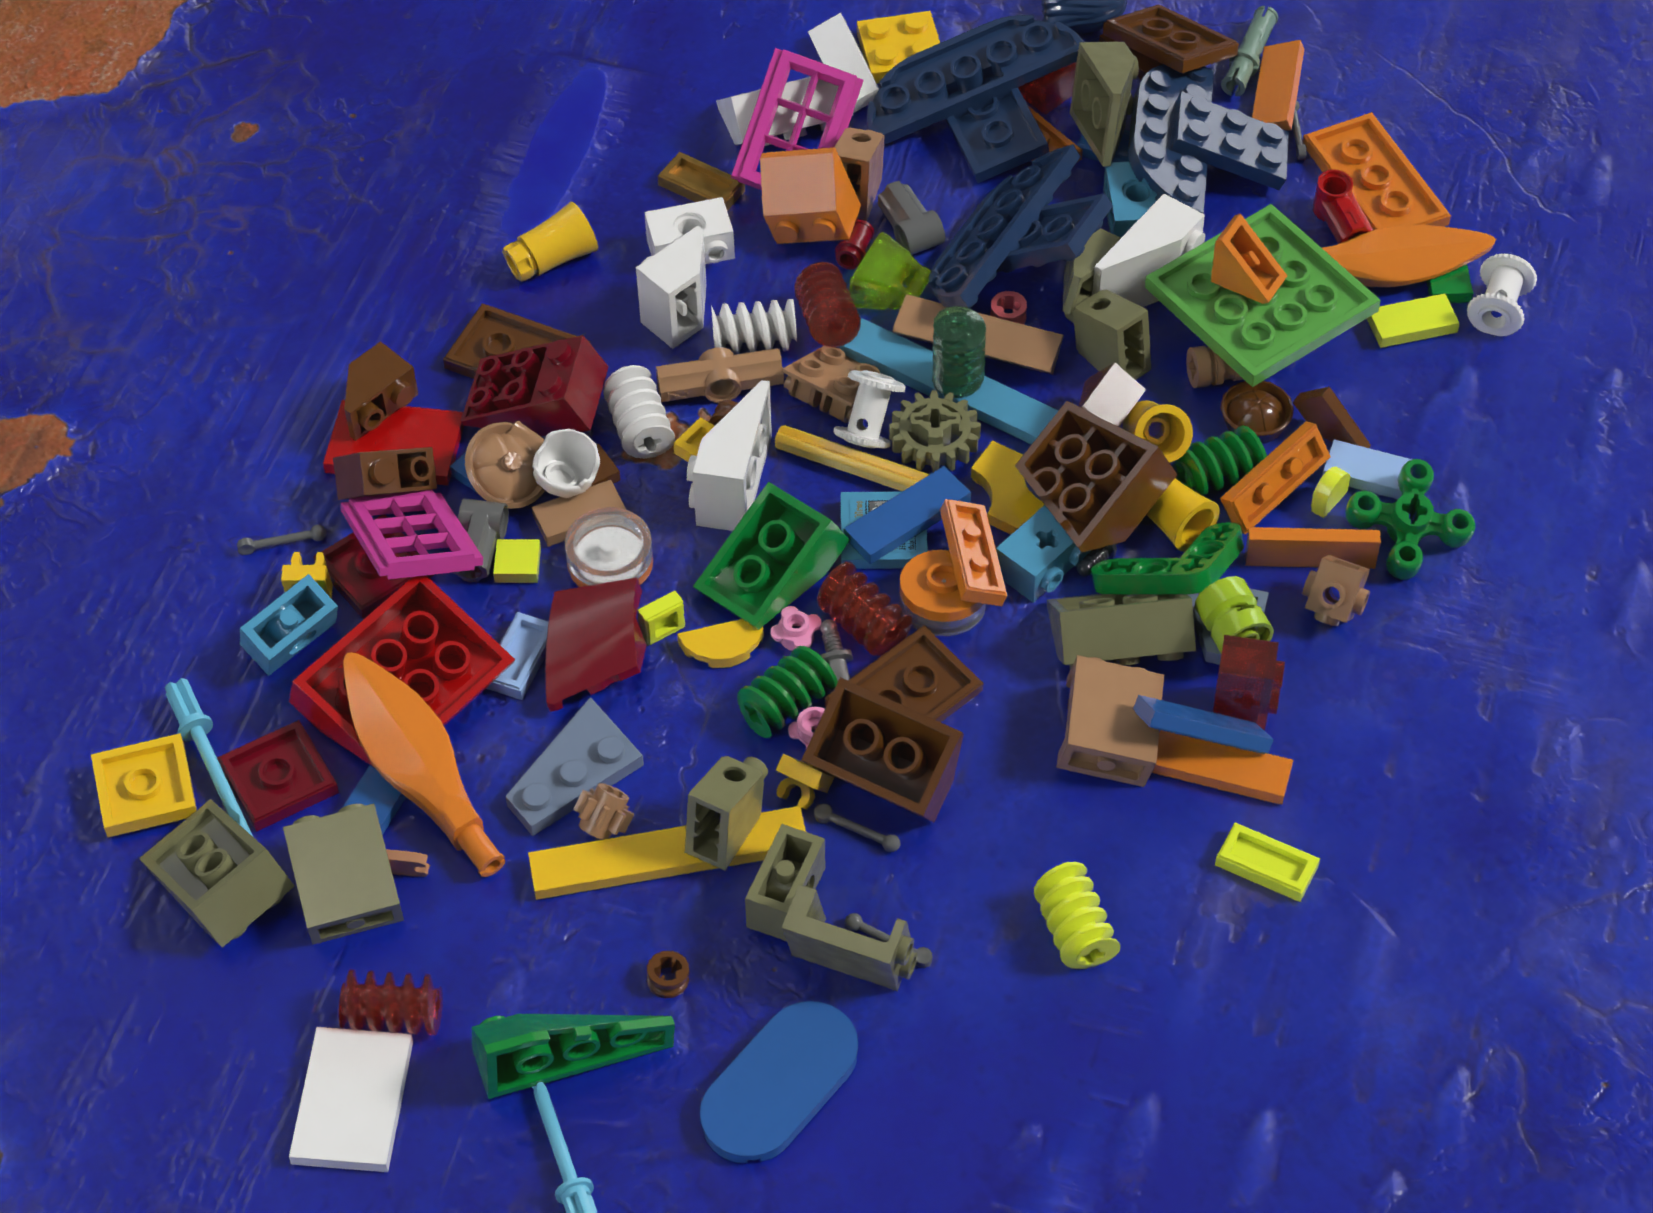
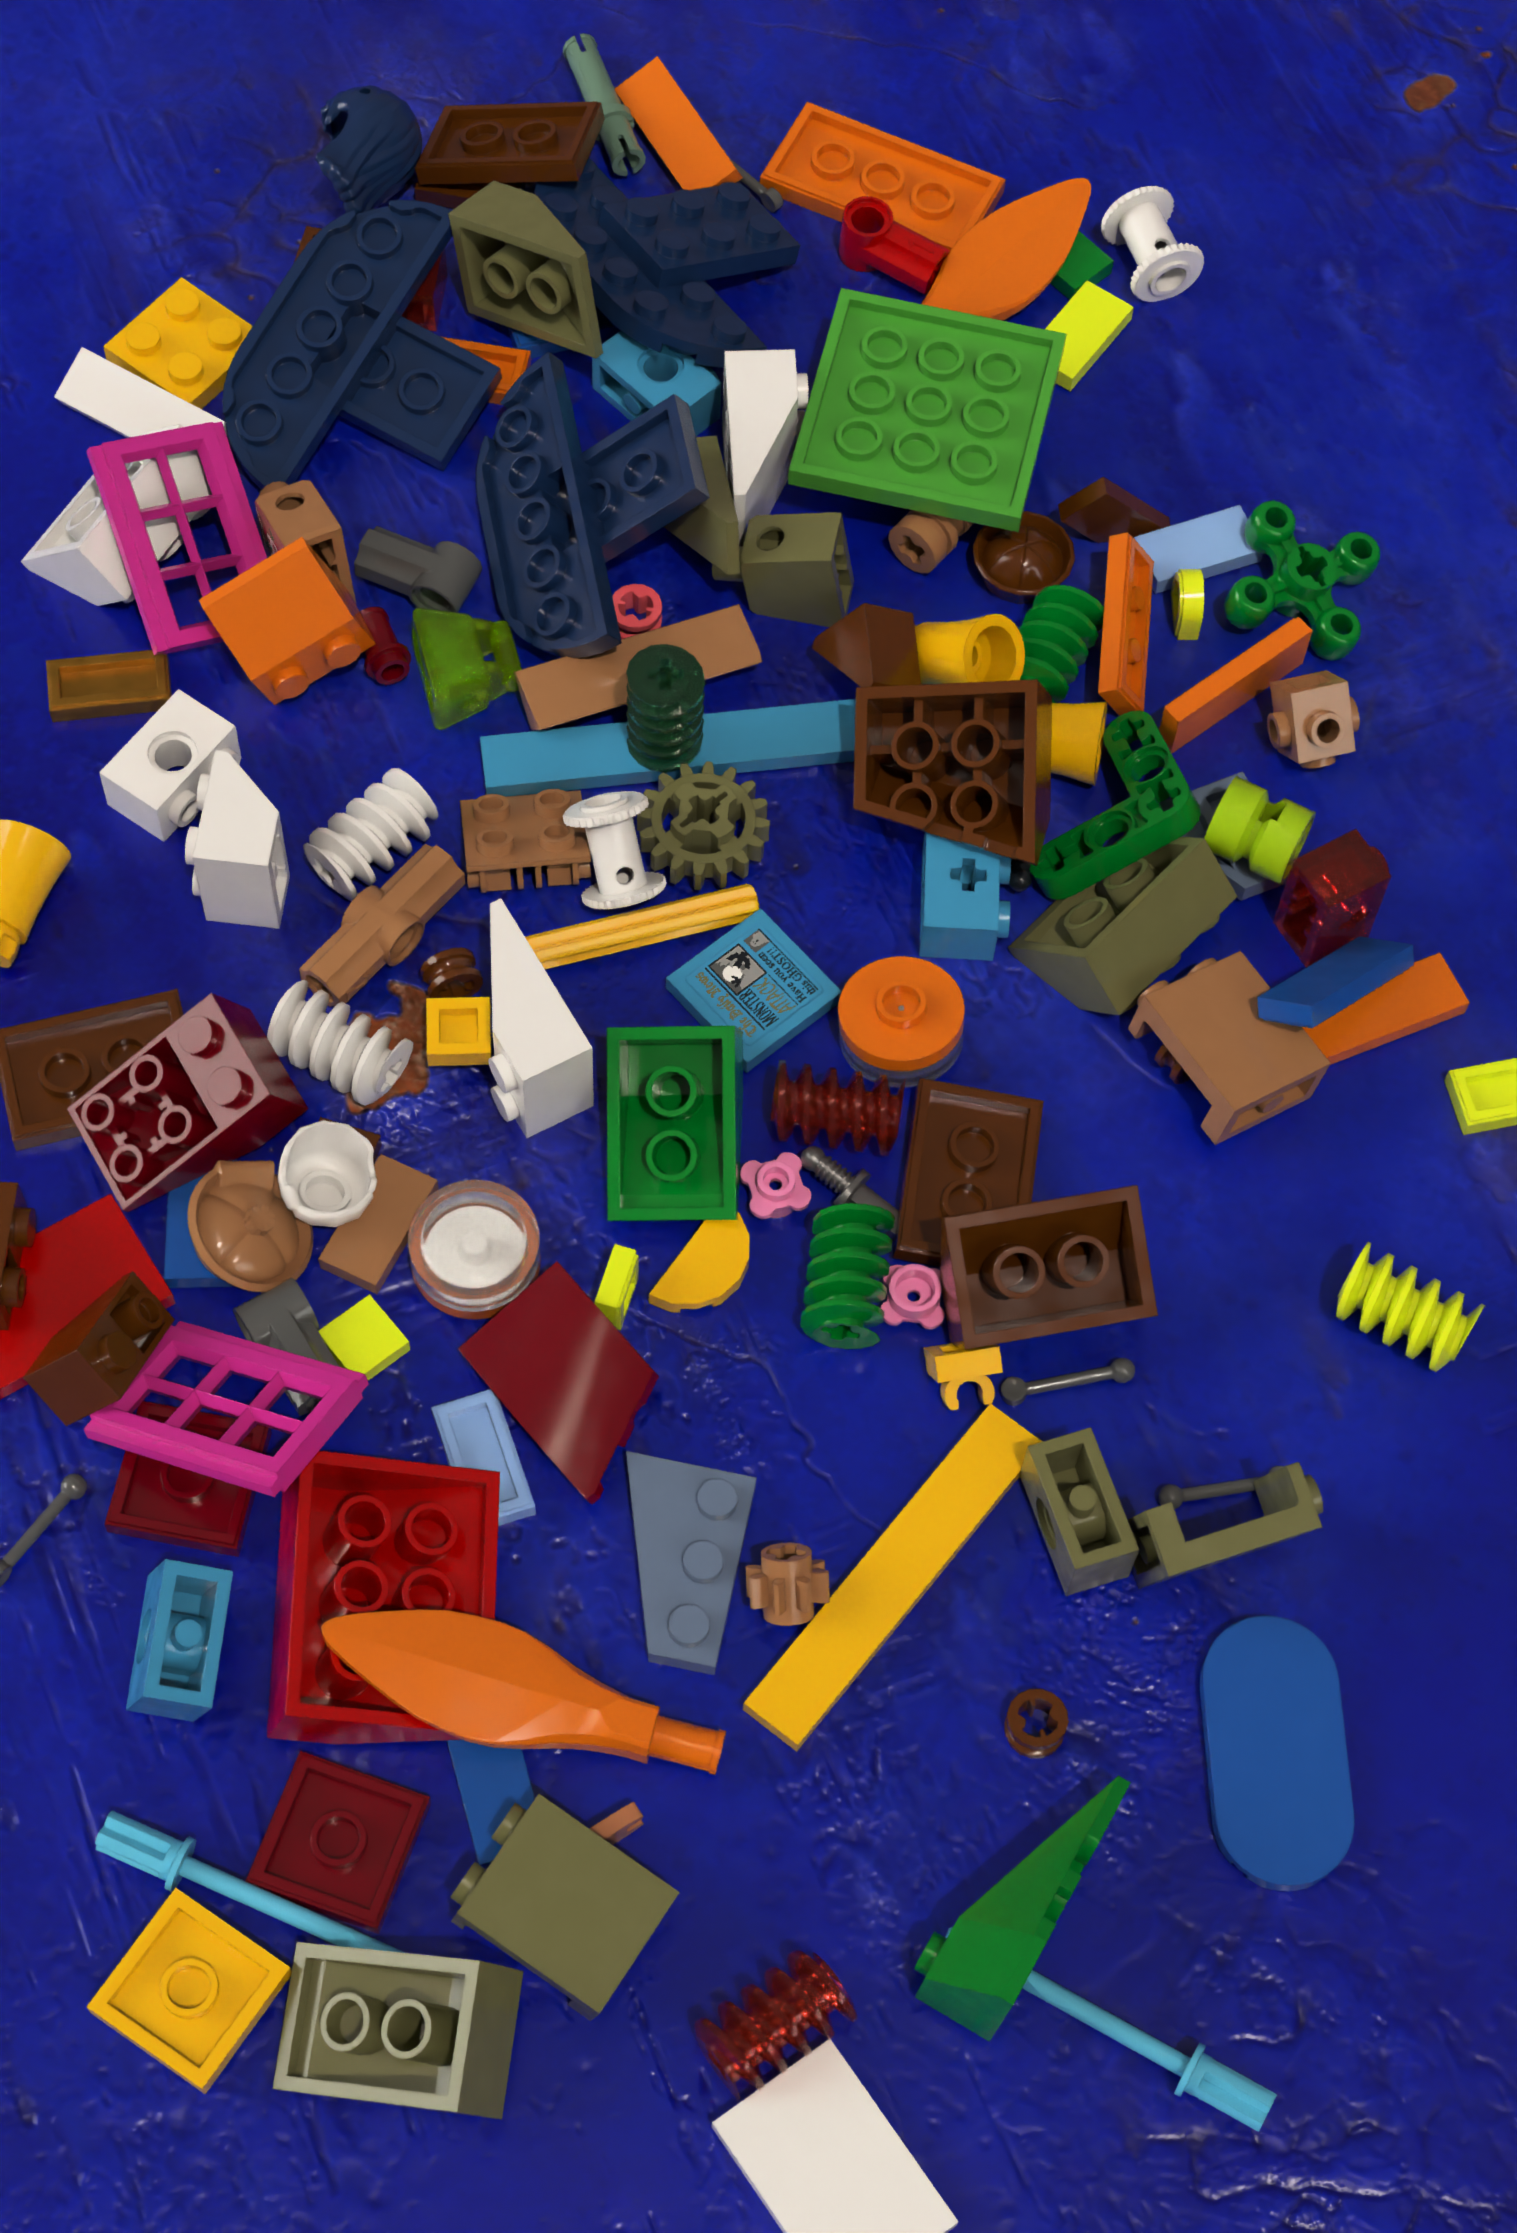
camera: 45 degrees left, 10 degrees up
yellow tile [281,552,333,599] -> none
olive torso [685,756,768,870] -> none
clear red piece [794,262,861,347] -> none
blue tile [843,466,971,564] -> none
orange tile [940,499,1007,607] -> none
yellow tile [971,440,1045,534] -> none
orange slope [1211,213,1287,304] -> none

